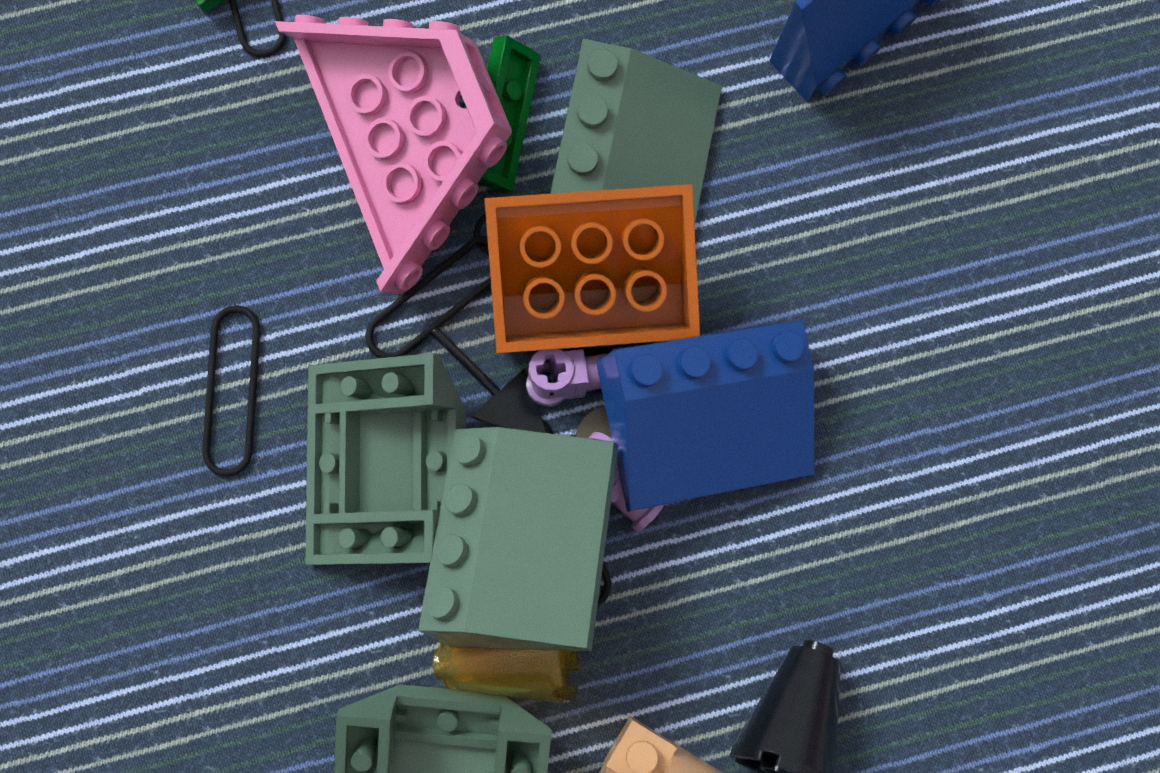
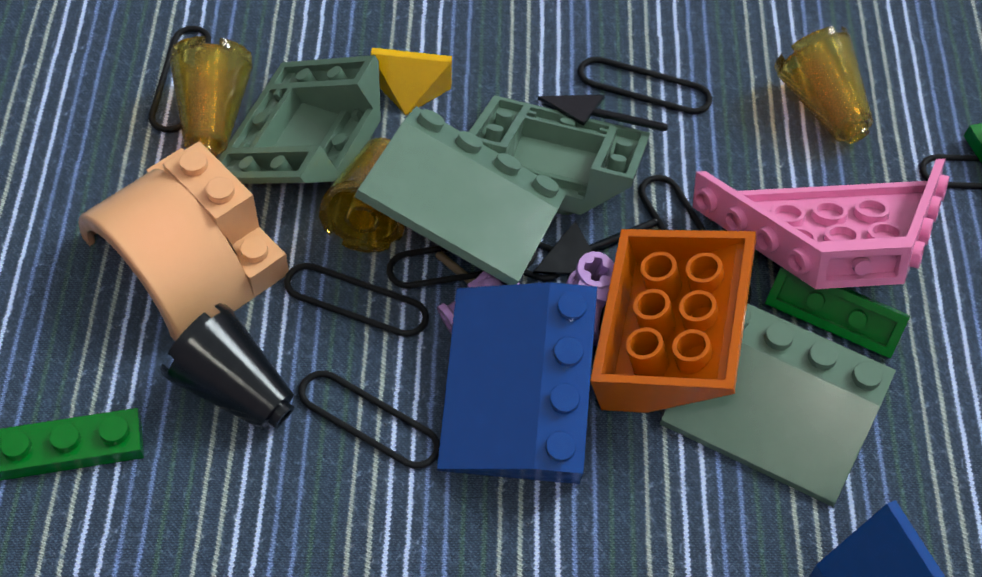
camera: 115 degrees right, 25 degrees down
none -> black piece [284,263,429,337]
none -> black piece [298,371,440,469]
none -> yellow slope [371,47,452,115]
none -> black piece [538,95,668,131]
none -> clear yellow cone [774,26,874,144]

